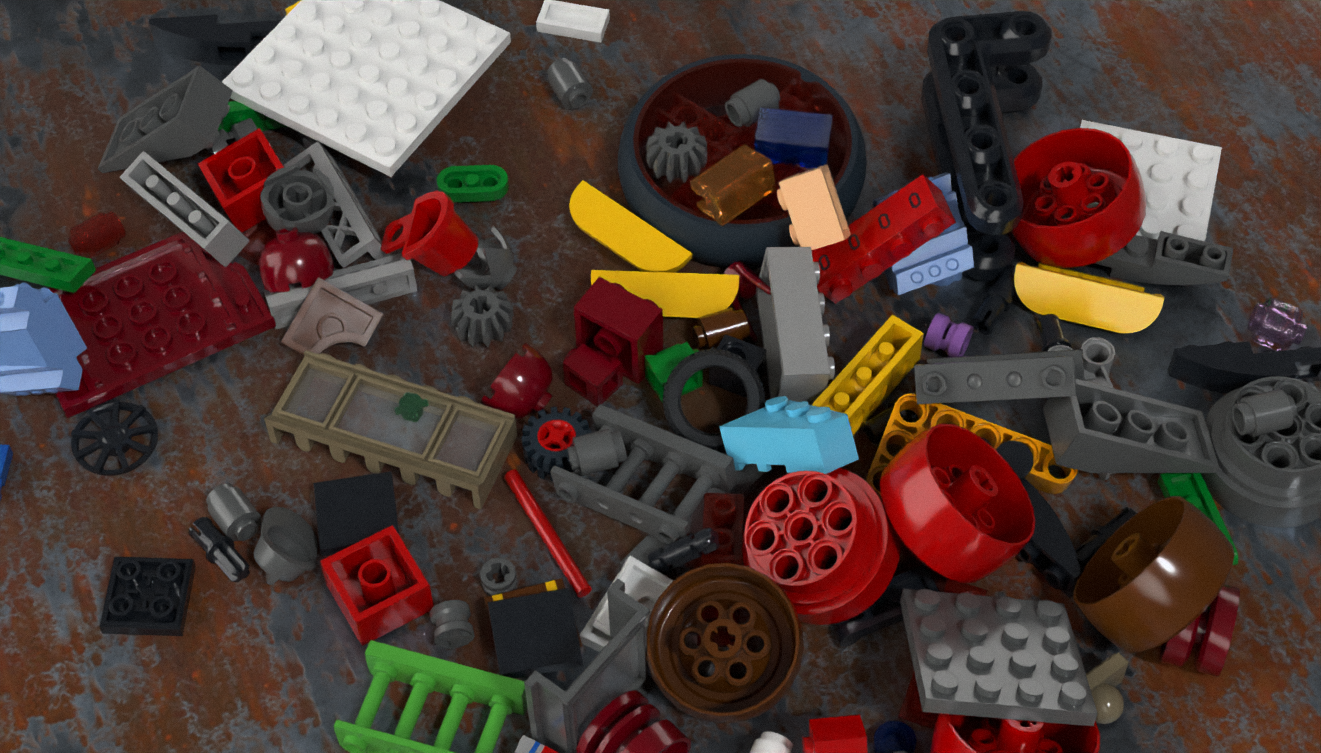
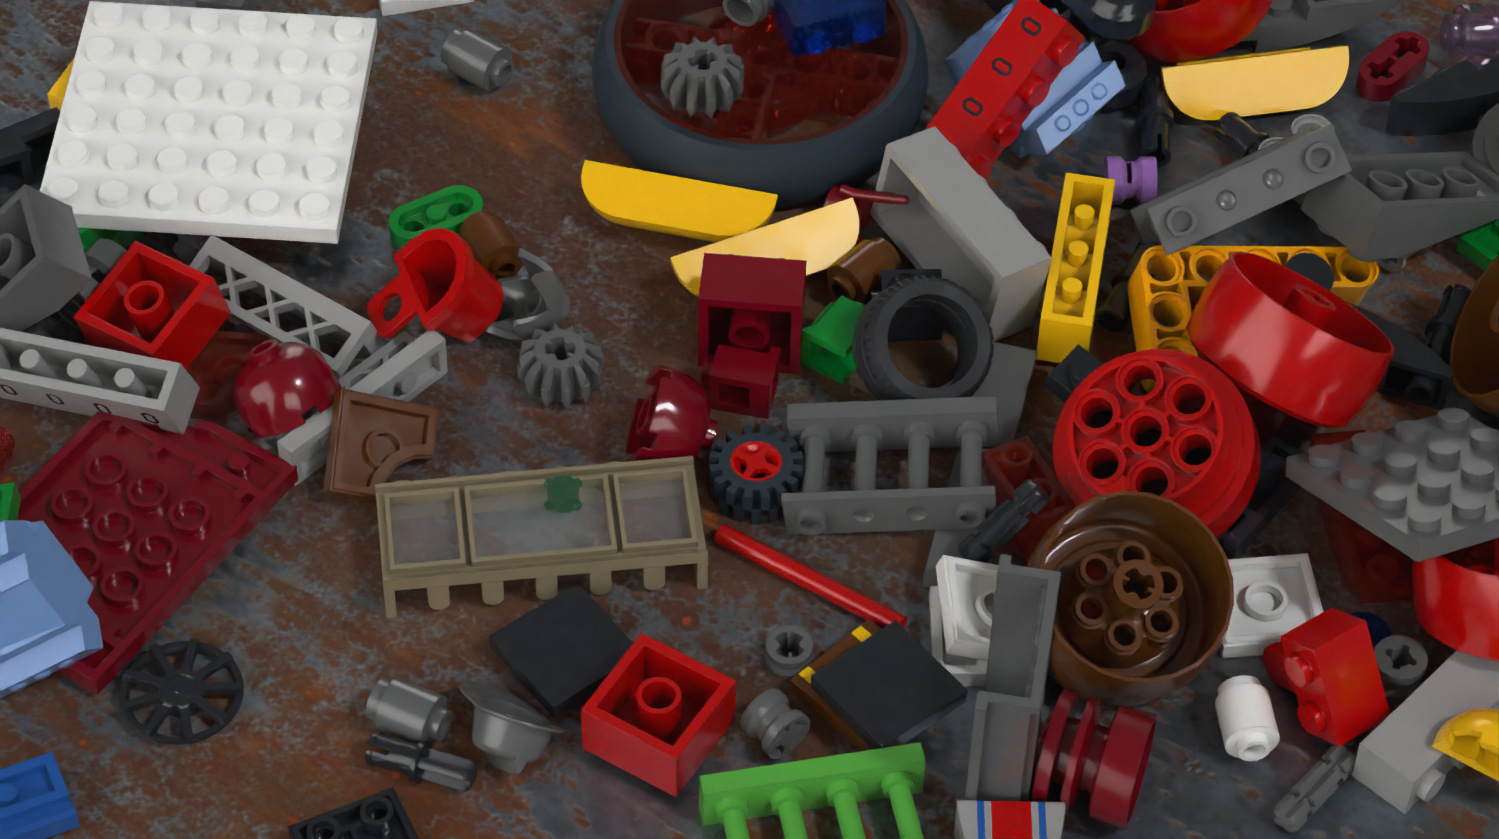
camera: 30 degrees left, 5 degrees down
dark grey cylinder [261,165,334,235] -> none
dark grey brick [567,429,627,476] -> none
clear orange hinge [690,144,776,226] -> none
medium azure wedge [719,396,859,474] -> none
light nougat brick [777,164,851,250] -> none
none -> reddish brown brick [459,211,523,279]
none -> white tile [1219,553,1323,658]
none -> dark red beam [1356,31,1429,102]

